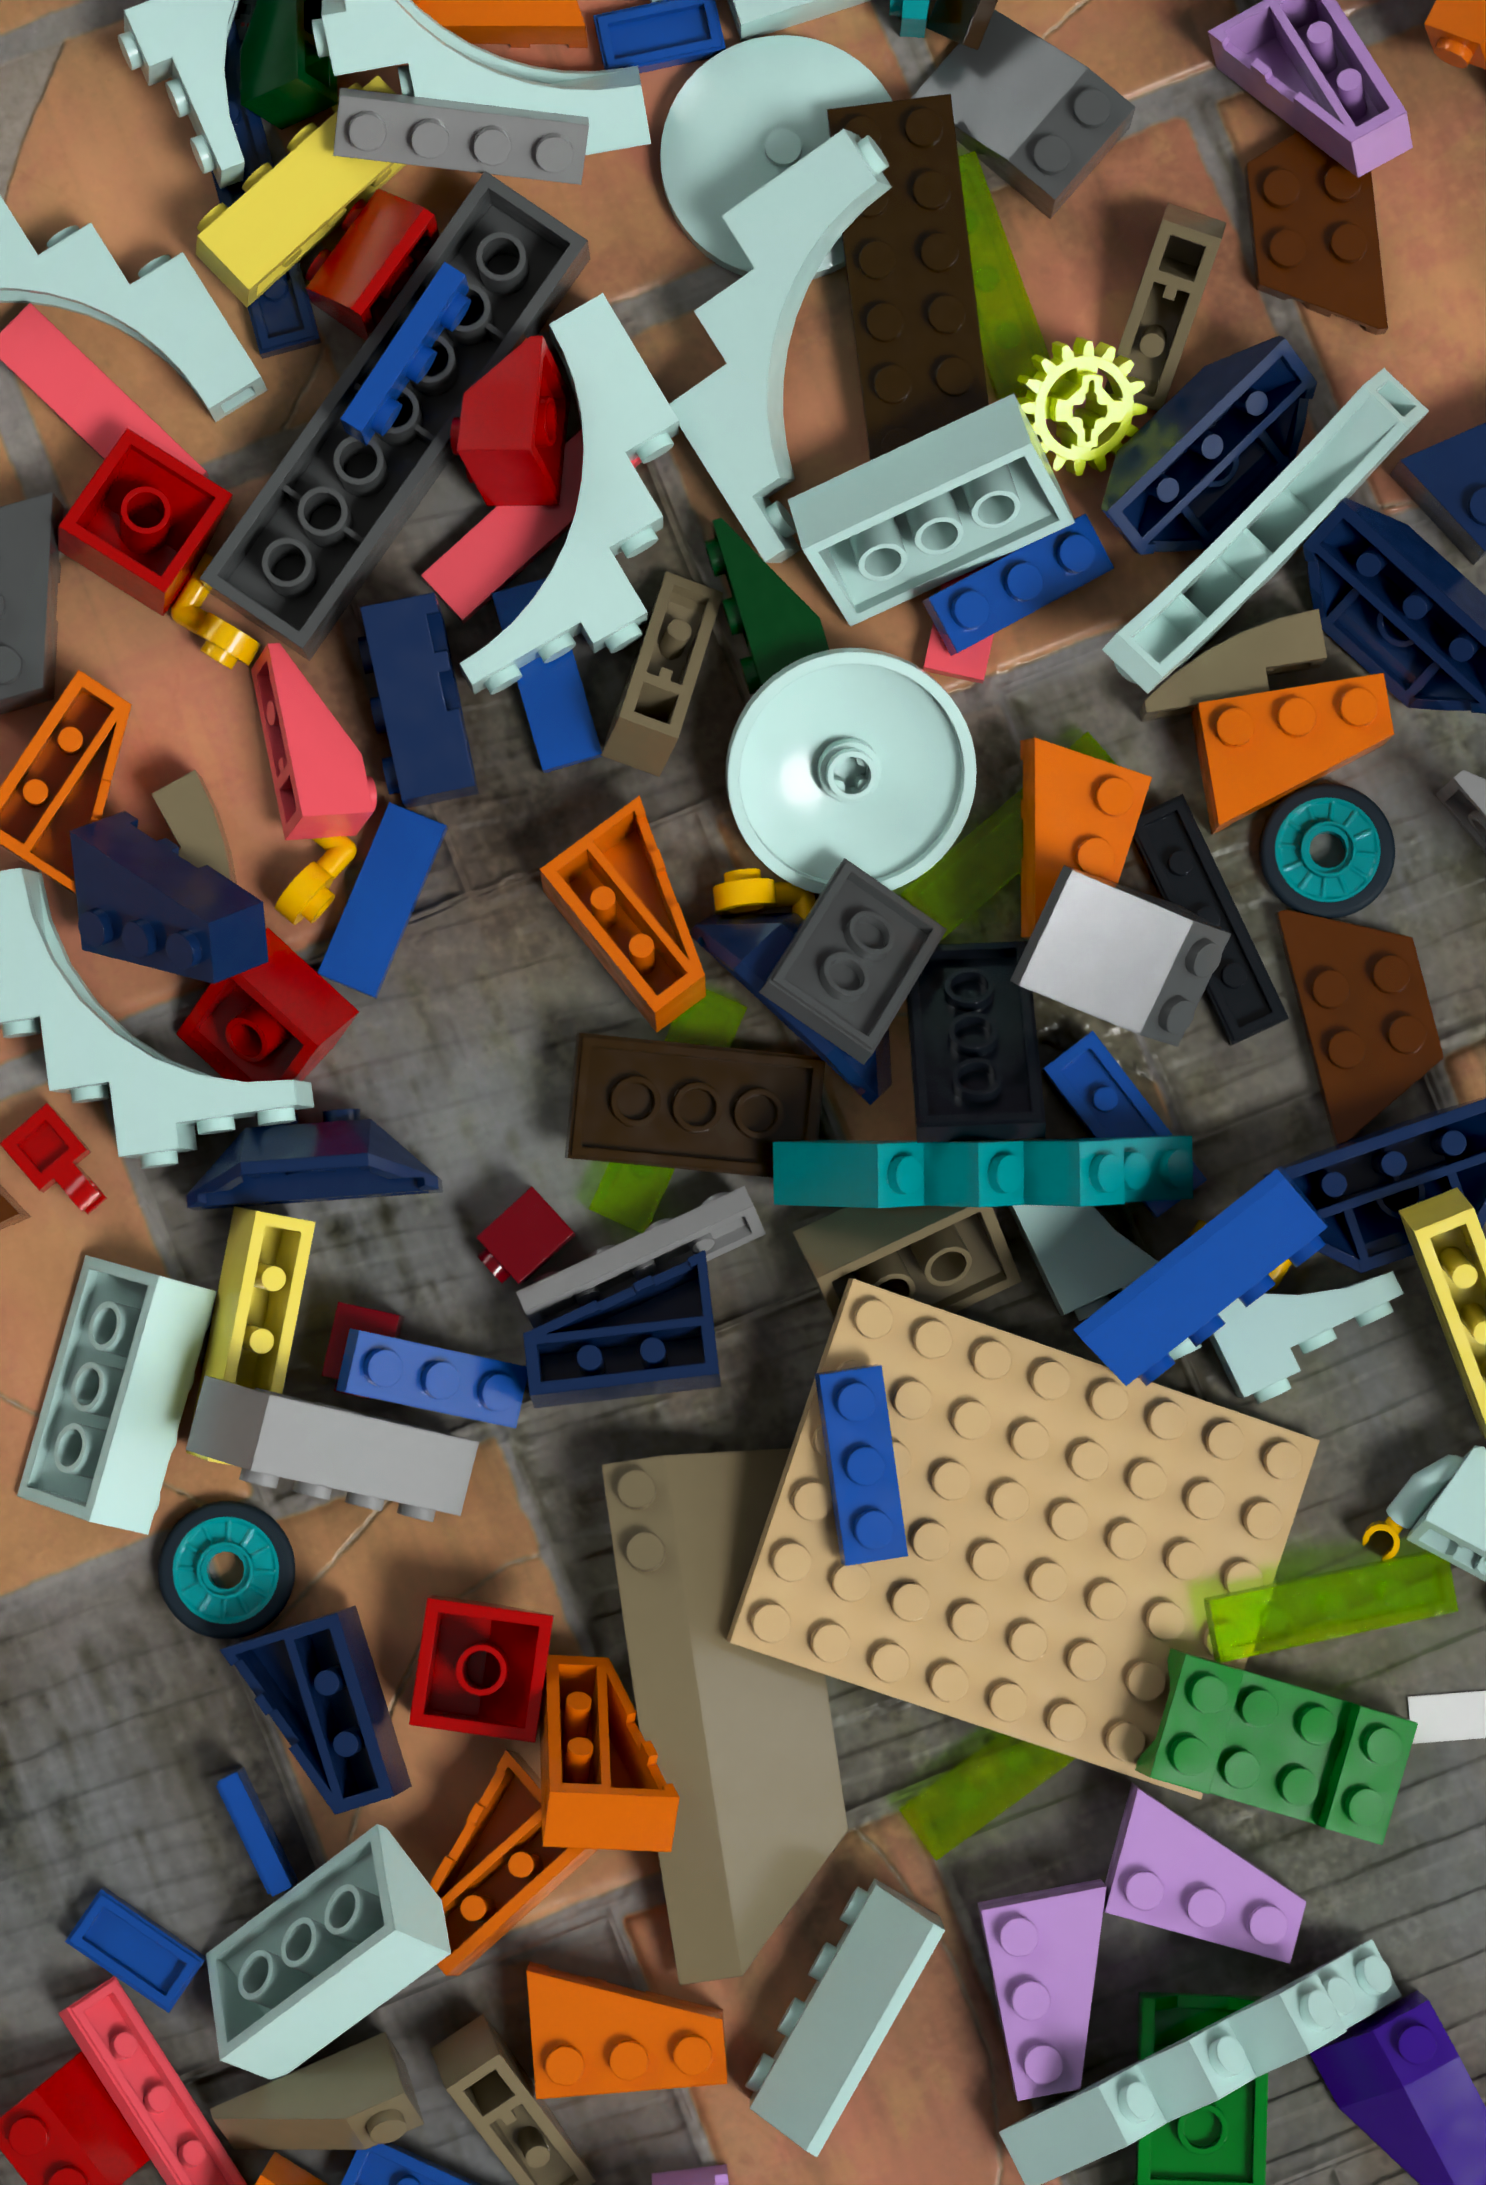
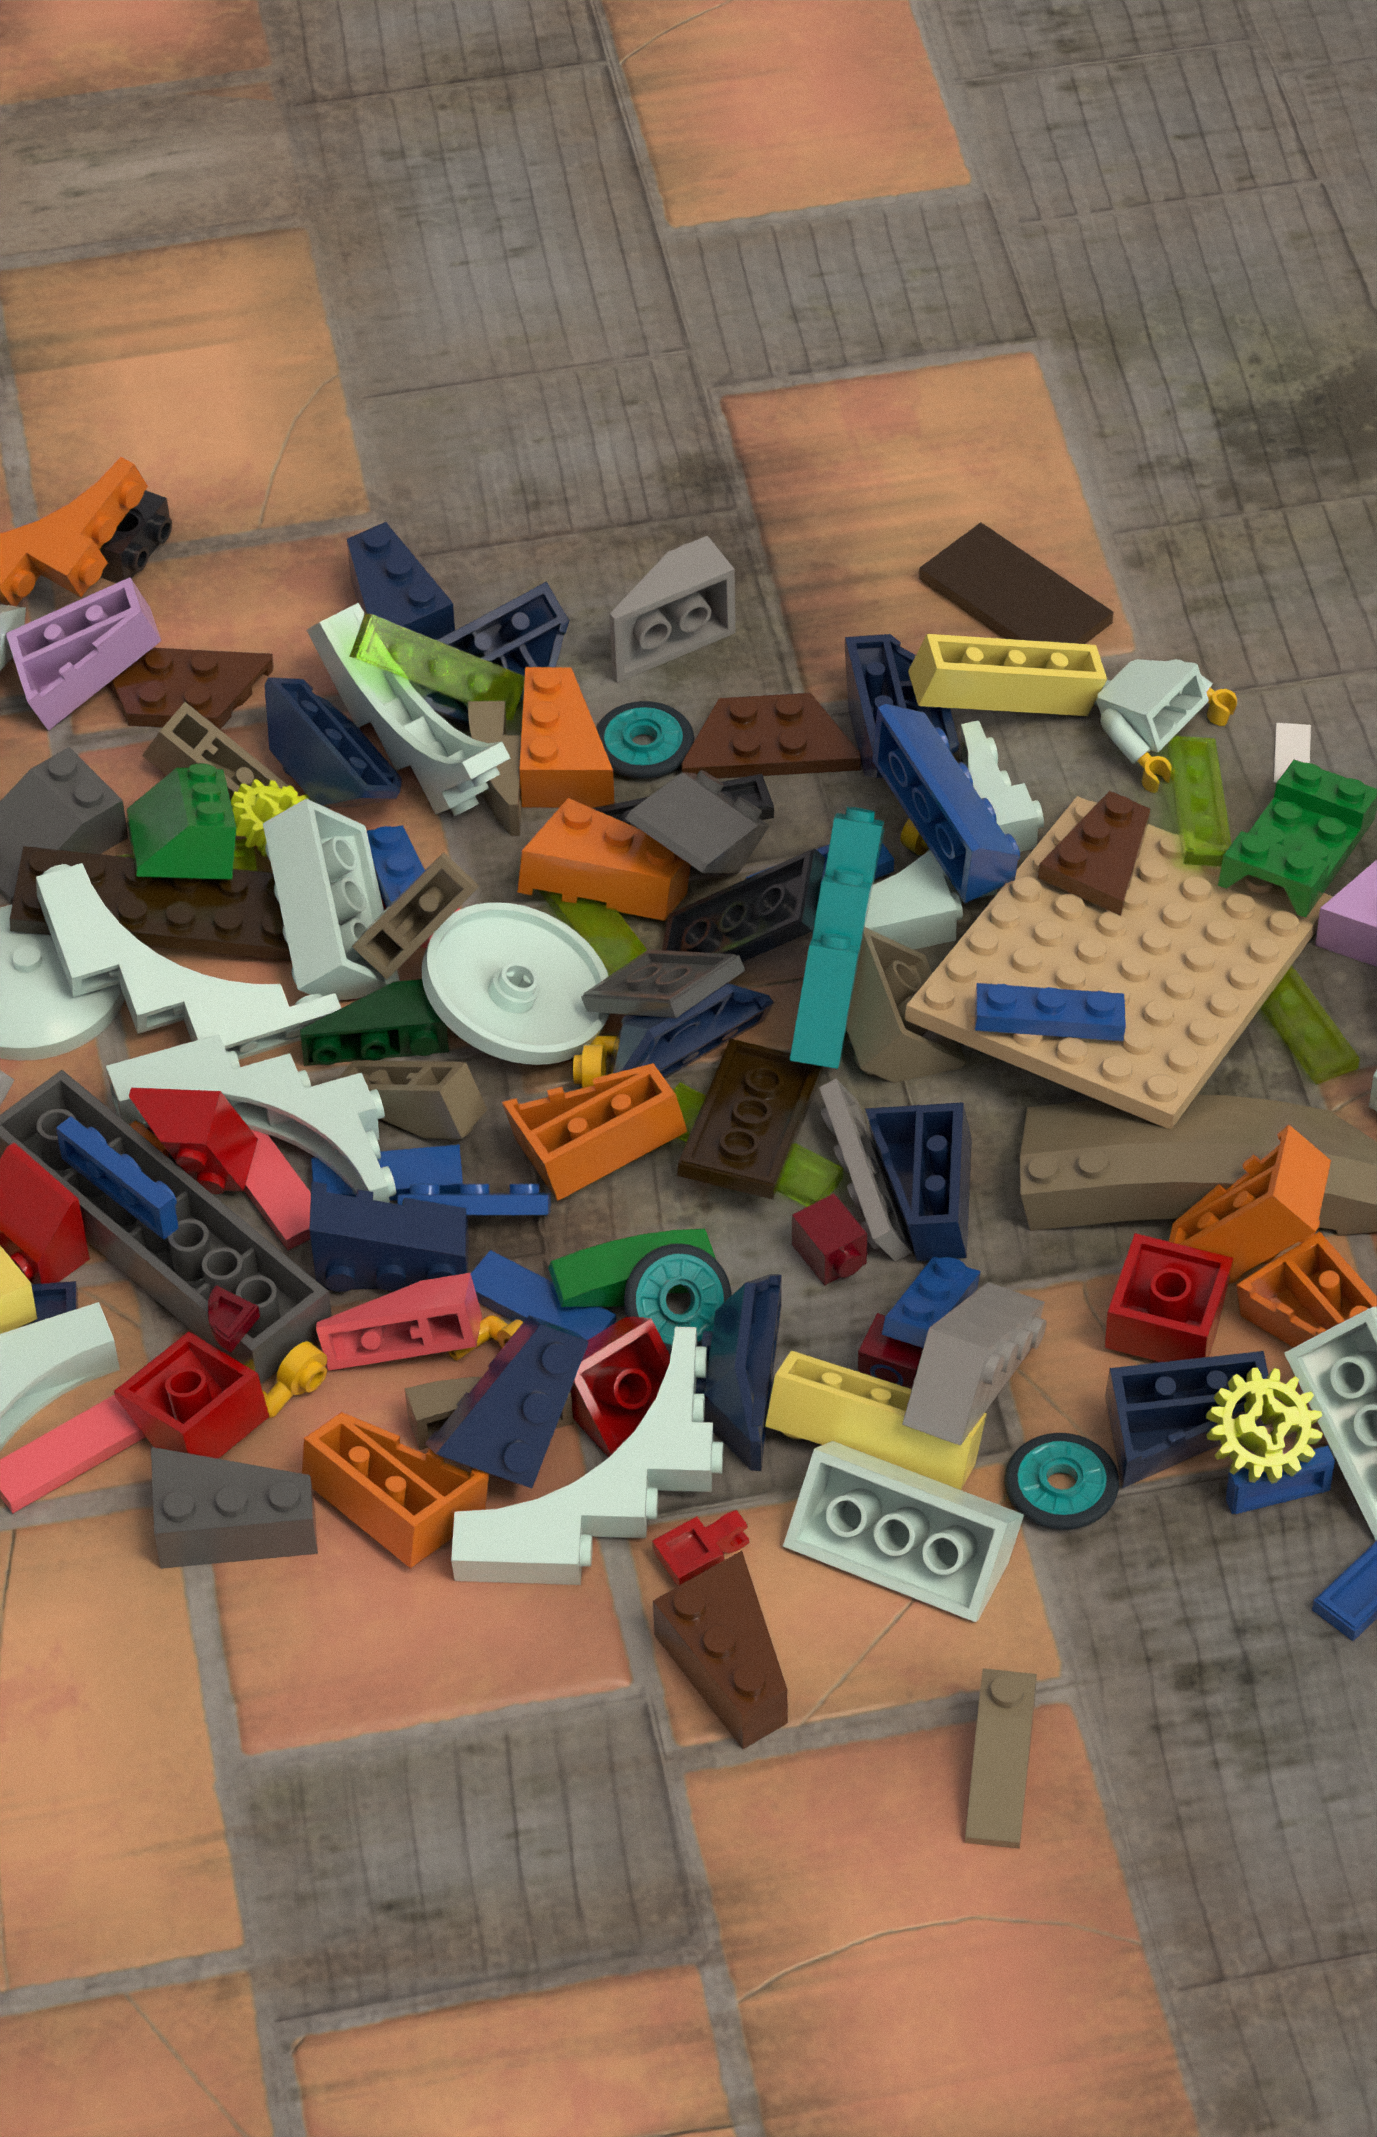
camera: 80 degrees left, 35 degrees down
none -> green slope [126,763,236,879]
none -> dark red tile [208,1285,260,1352]
none -> clear neon green tile [349,613,525,720]
none -> dark tan slope [352,852,479,979]
none -> blue plate [398,1183,551,1215]
none -> green slope [548,1228,716,1307]
none -> teal wheel [624,1244,732,1355]
none -> reddish brown wing [1038,791,1151,916]
none -> neon yellow gear [1206,1367,1323,1484]

